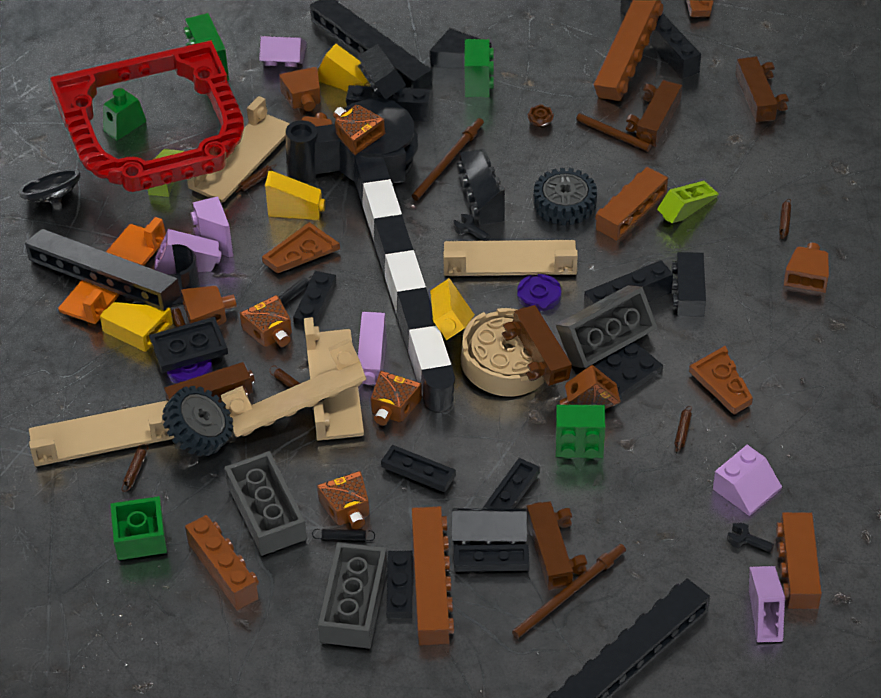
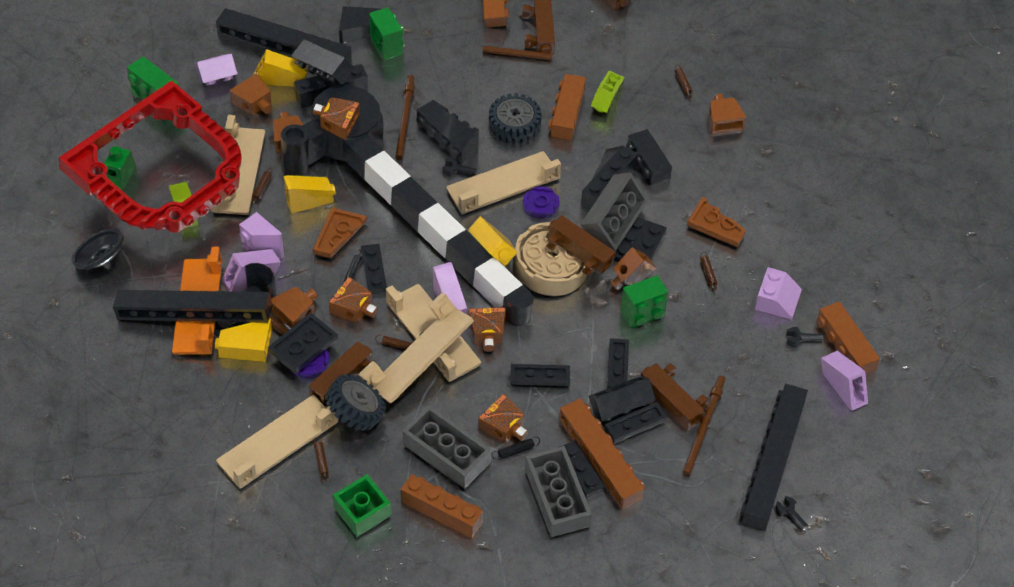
camera: 30 degrees left, 5 degrees up
reddish brown plate [528,104,554,127] -> none

